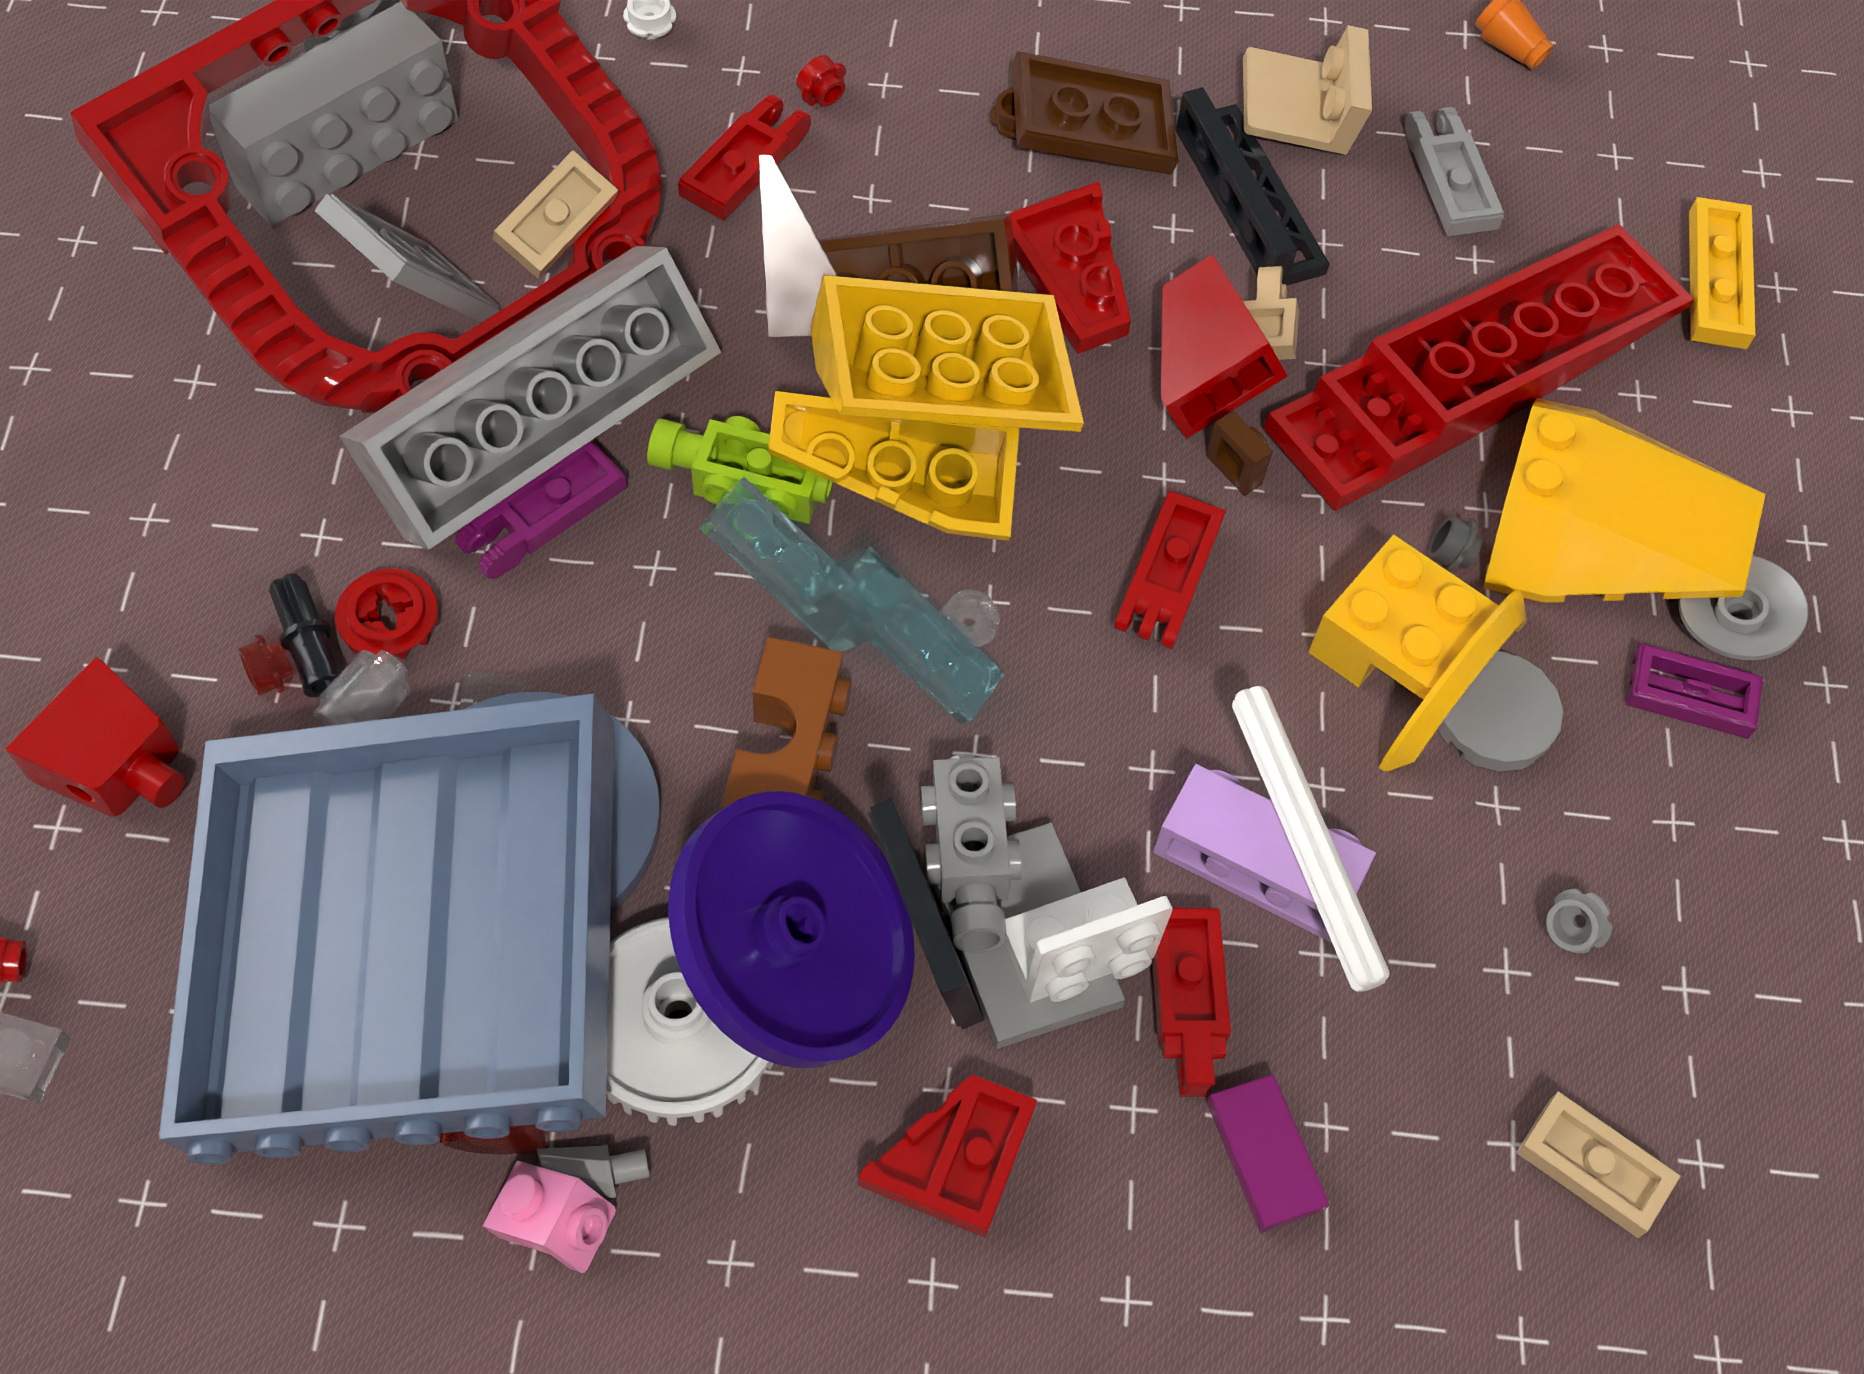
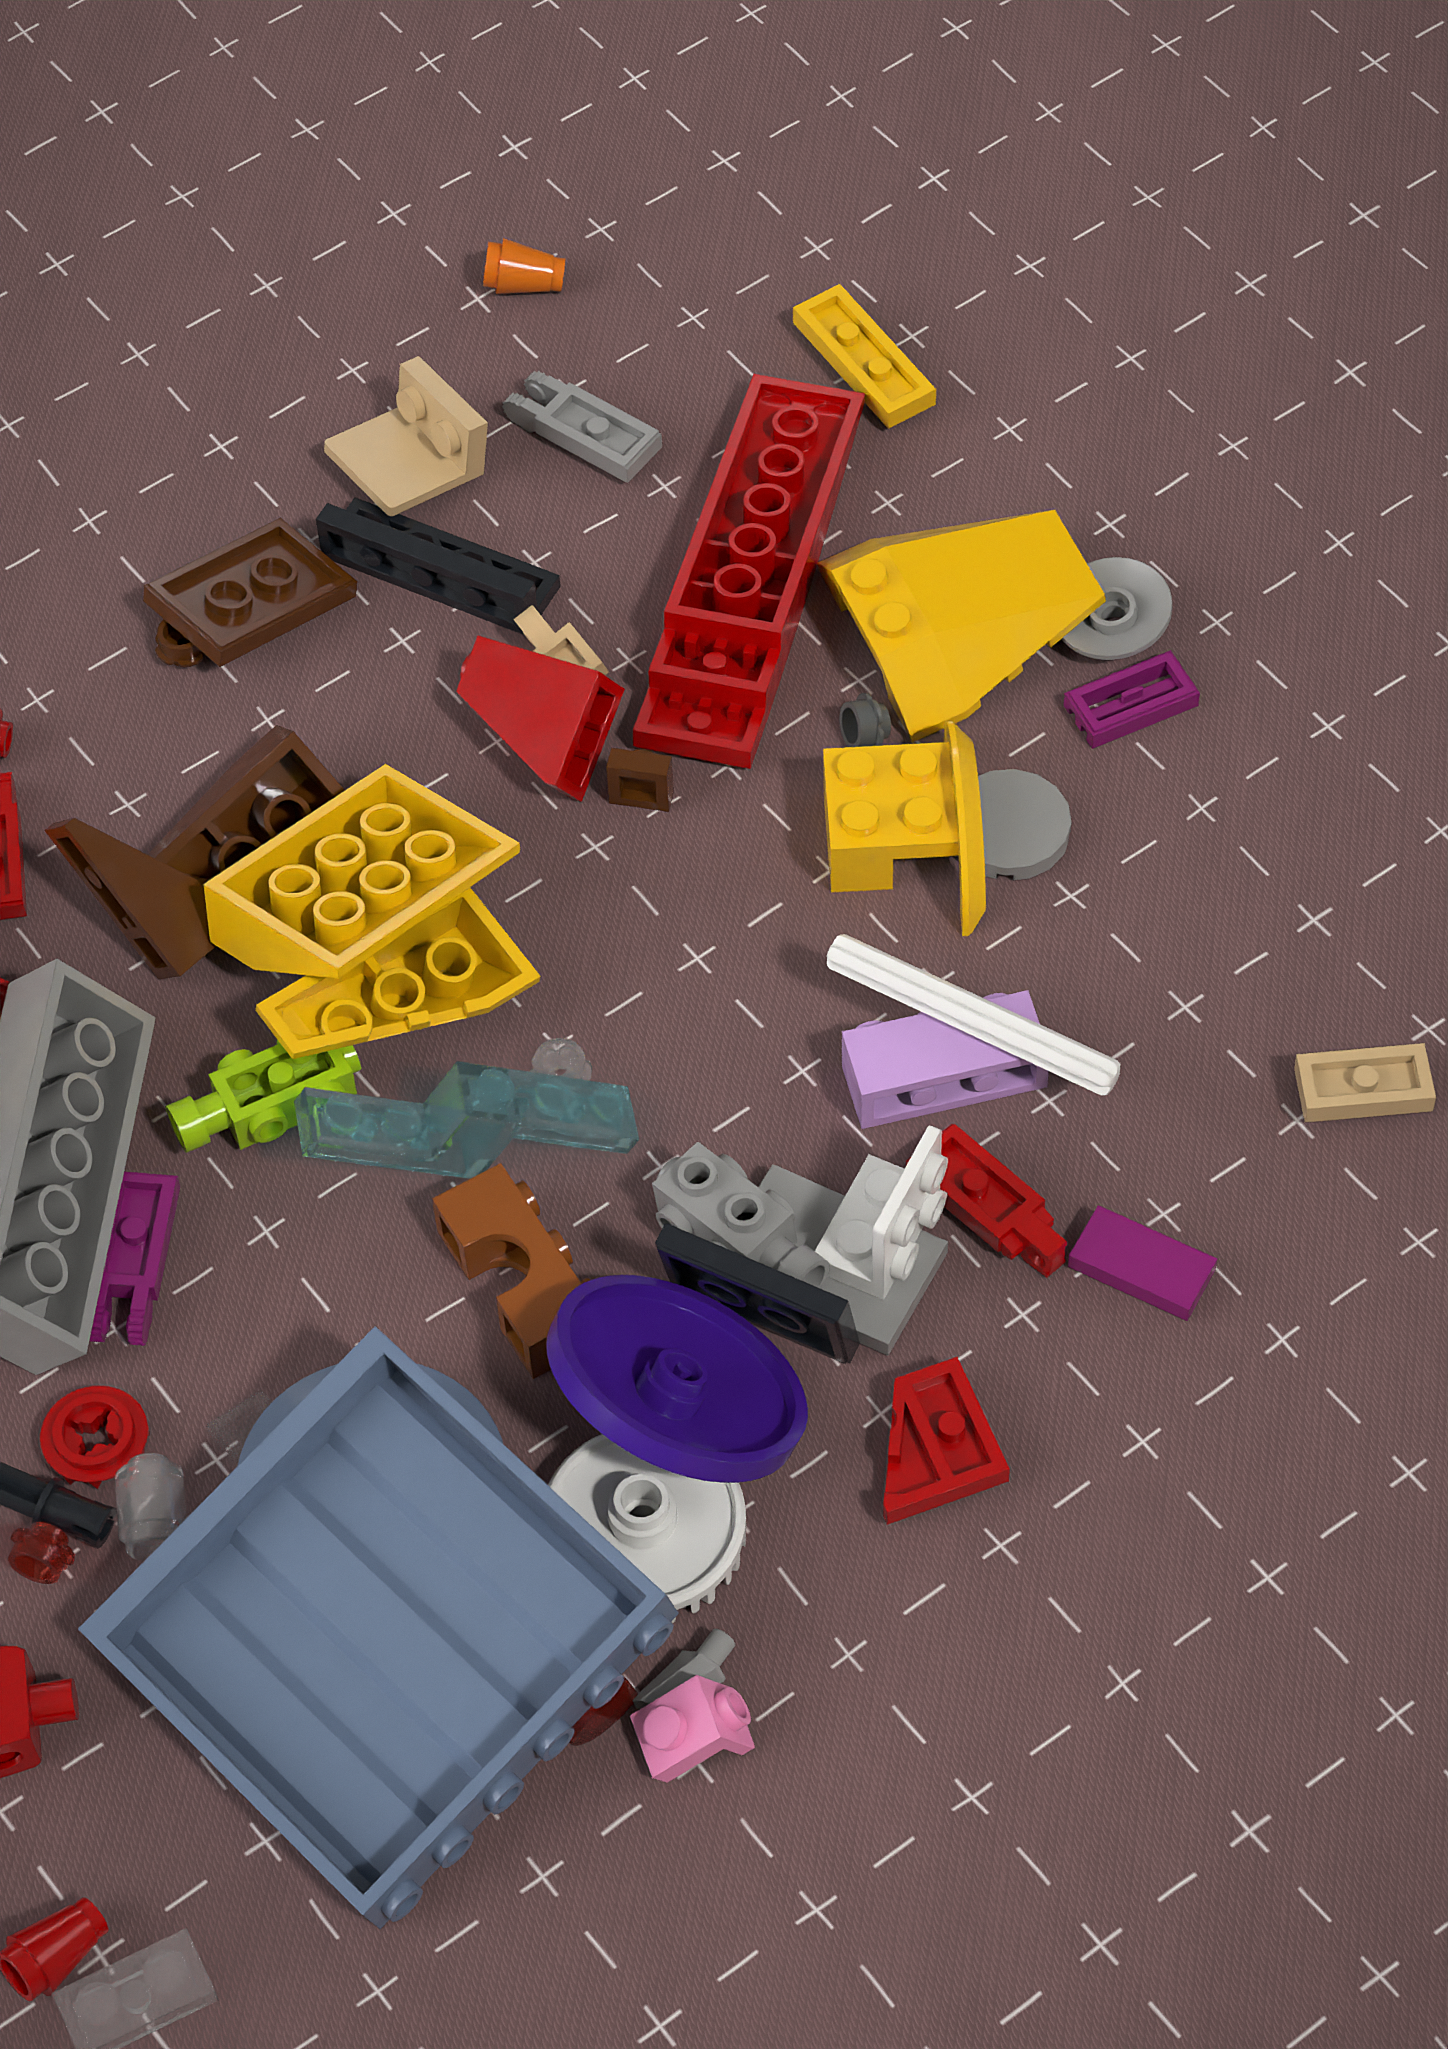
camera: 35 degrees left, 5 degrees down
red wing [1008,181,1131,354] -> none
red hinge [1114,490,1226,650] -> none
light grey plate [1546,888,1613,954] -> none

